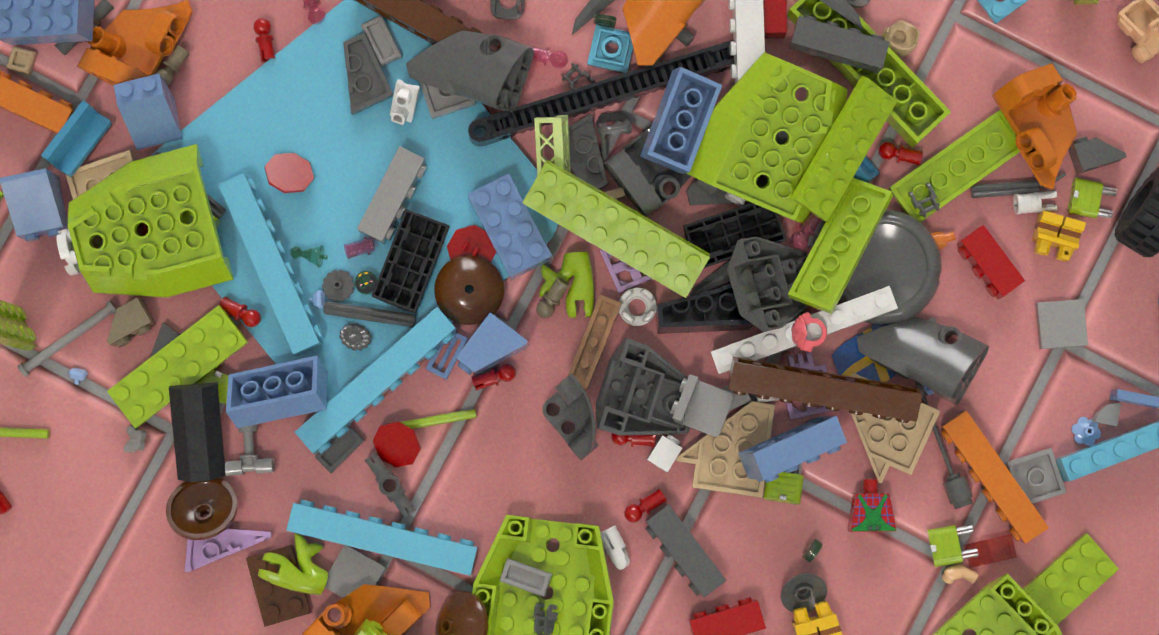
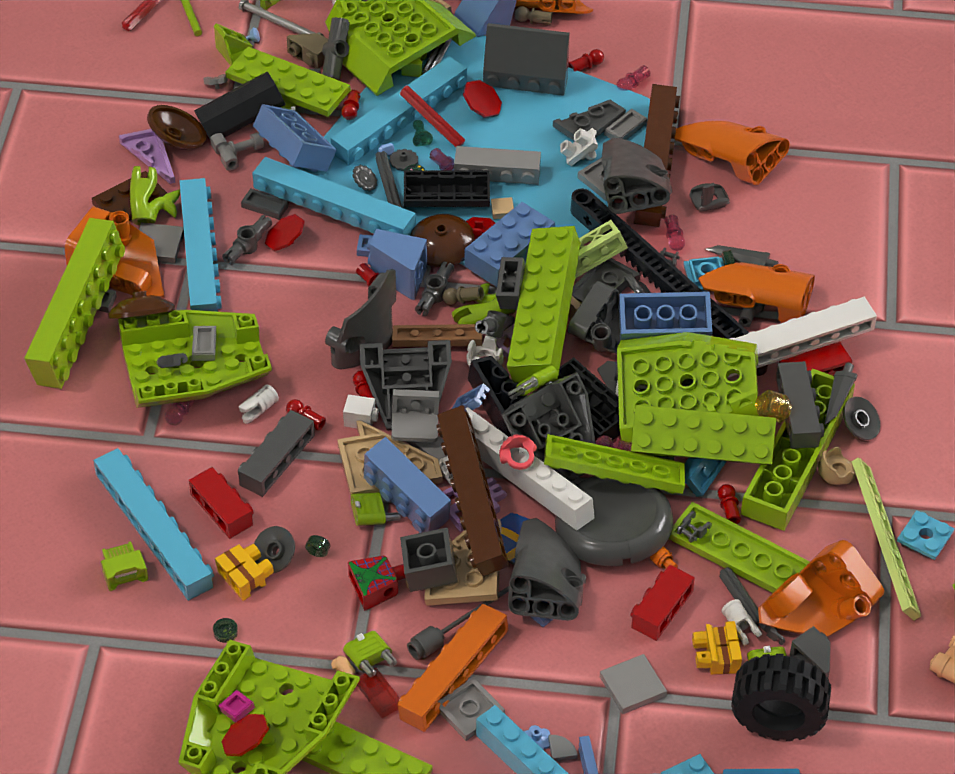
camera: 70 degrees right, 35 degrees down
lime bar [400,409,477,429] -> none
none -> lime slope [214,23,253,66]
none -> dark grey piece [322,17,350,81]
none -> red axle [400,85,465,147]
none -> dark grey brick [400,528,458,592]
none -> dark grey pin [415,262,455,316]
none -> medium blue tile [452,383,490,410]
none -> dark grey pin [475,310,515,338]
none -> dark grey slope [483,23,570,95]
none -> tan tile [491,197,514,219]
none -> dark grey brick [496,257,525,310]
none -> lime piece [508,366,558,399]
none -> clear yellow head [755,390,792,423]
none -> yellowish green tile [852,457,921,620]

